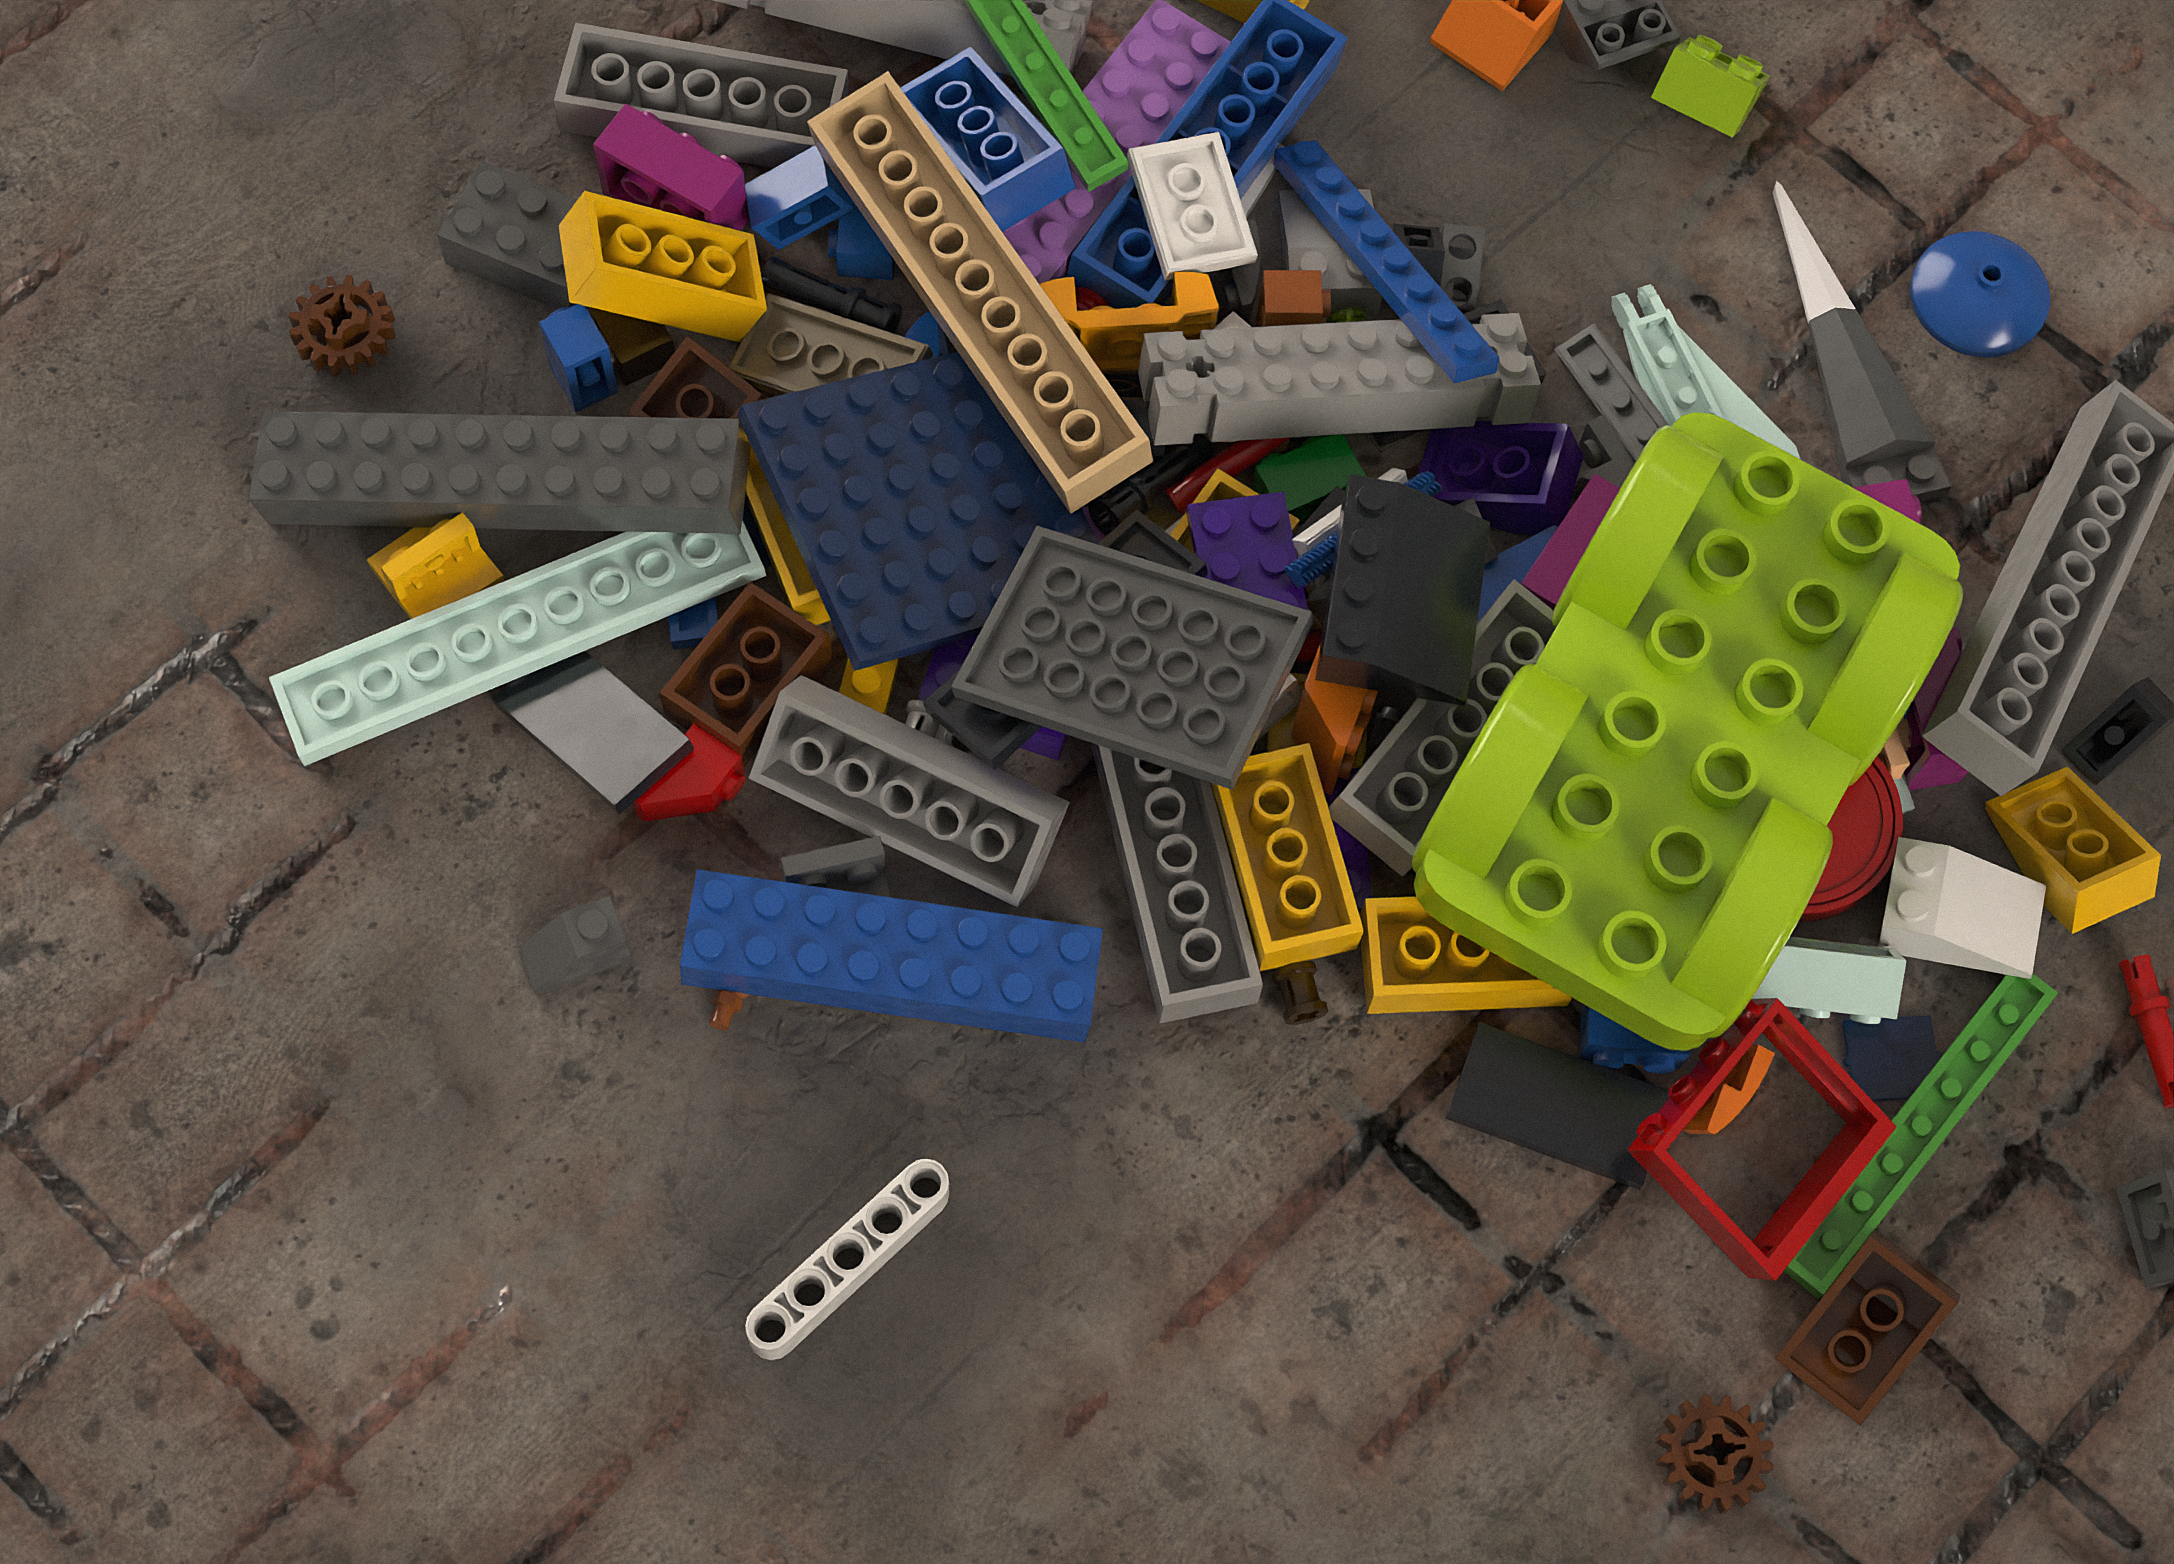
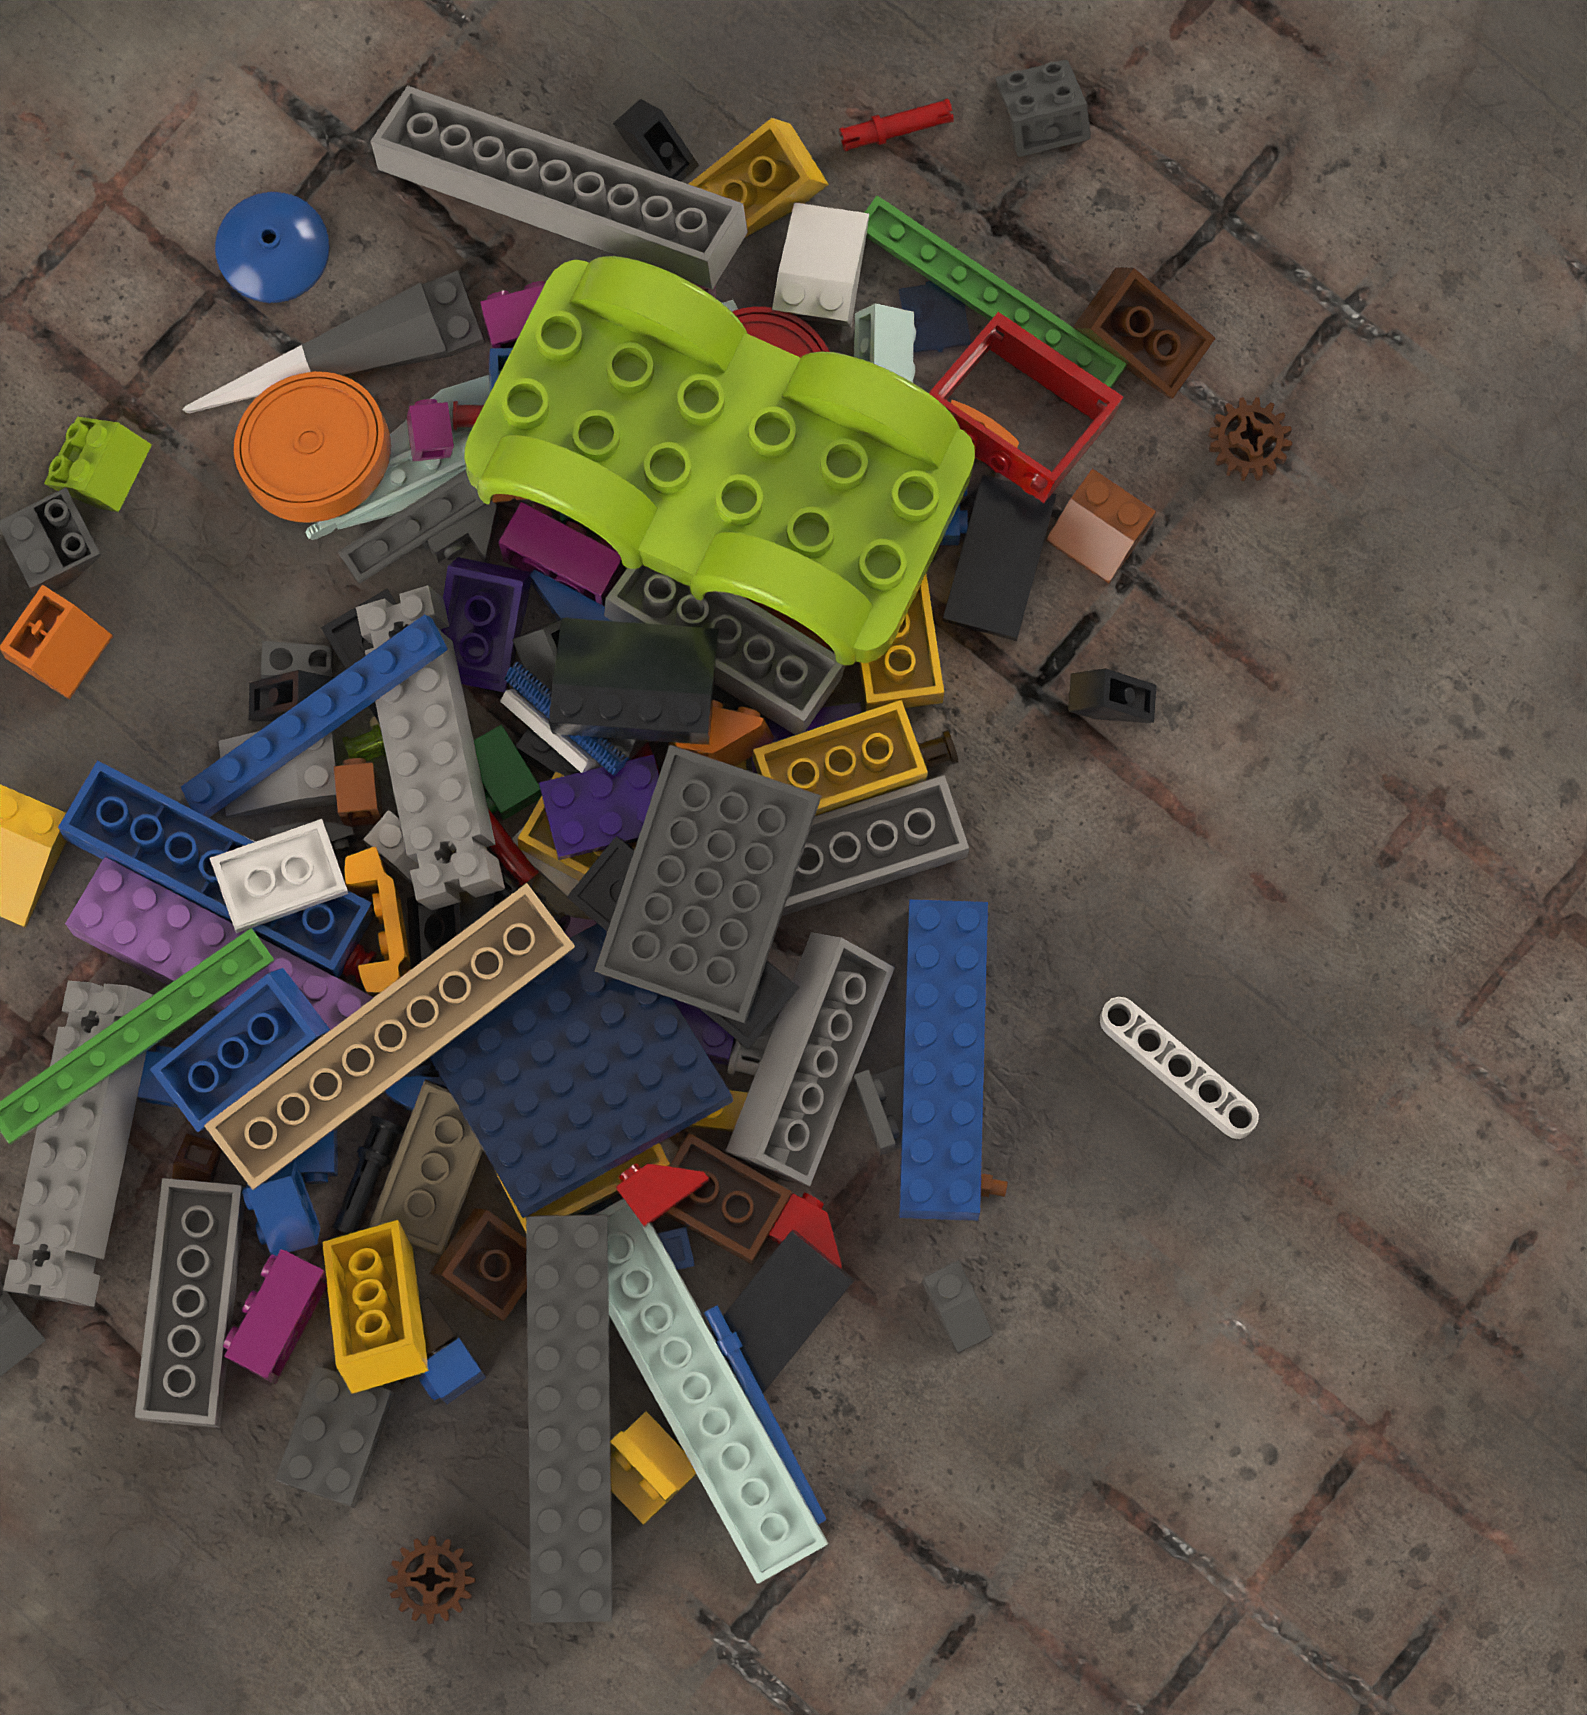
camera: 90 degrees left, 10 degrees up
none -> orange brick [234,372,391,522]
none -> magenta brick [406,399,454,462]
none -> red slope [616,1163,709,1227]
none -> blue bar [703,1305,826,1524]
none -> dark orange slope [1046,468,1156,584]
none -> black slope [1068,668,1156,723]

